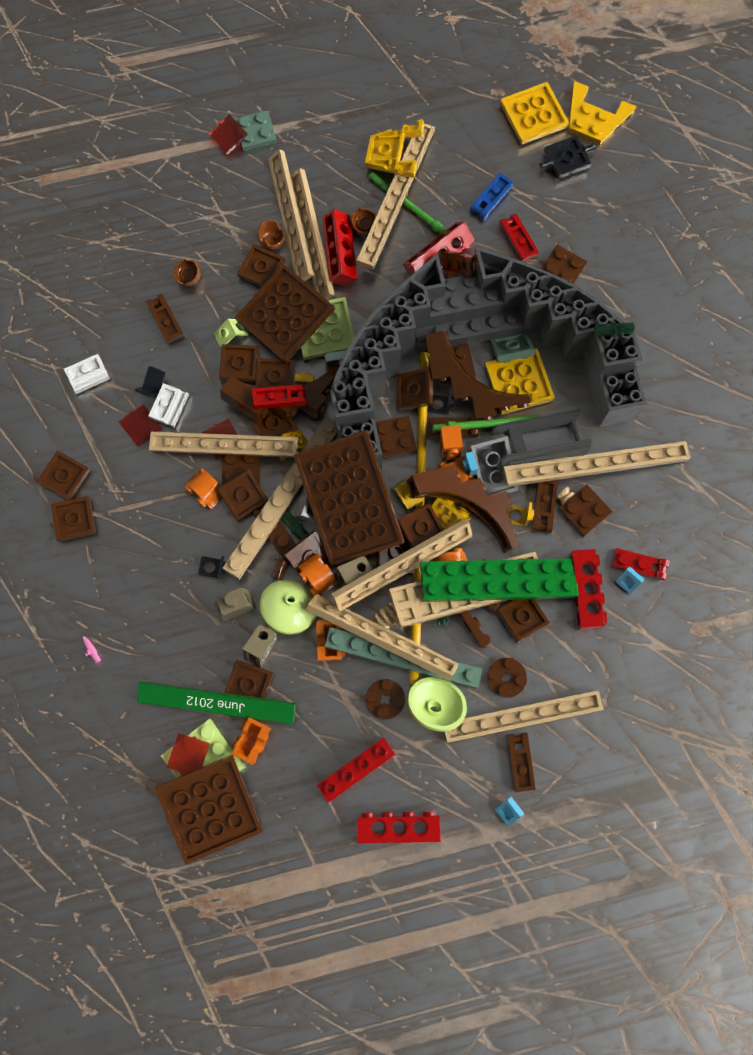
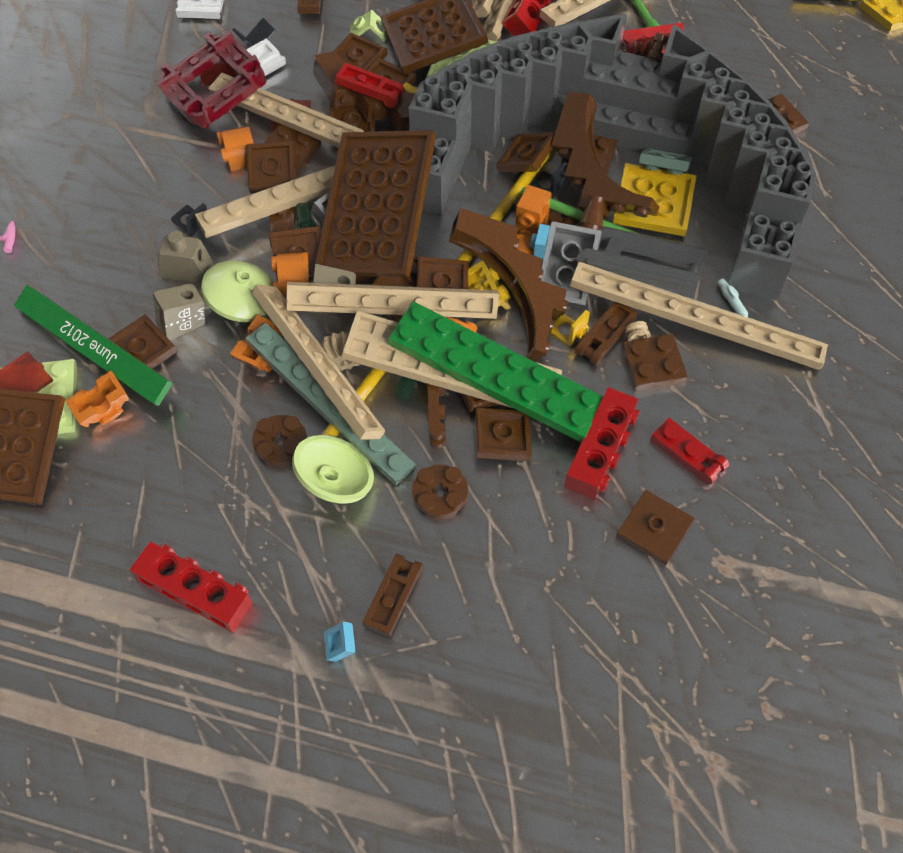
camera: 30 degrees right, 15 degrees down
reddish brown plate [36,450,90,500] -> none
reddish brown plate [51,496,96,542] -> none
reddish brown pin [270,555,290,580] -> none
red brick [316,737,395,803] -> none
reddish brown plate [375,416,417,459] -> none
yellow bracket [390,478,423,509] -> none
tan plate [444,690,604,743] -> none
blue plate [470,173,514,220] -> none
red plate [499,213,539,262] -> none
black plate [539,135,596,179] -> none
clear green axle [594,321,635,337] -> none
medium azure plate [615,566,644,594] -> none
none -> dark red plate [156,30,266,128]
none -> reddish brown cone [579,195,604,230]
none -> reddish brown plate [616,489,695,566]
none -> light aqua piece [717,278,748,317]

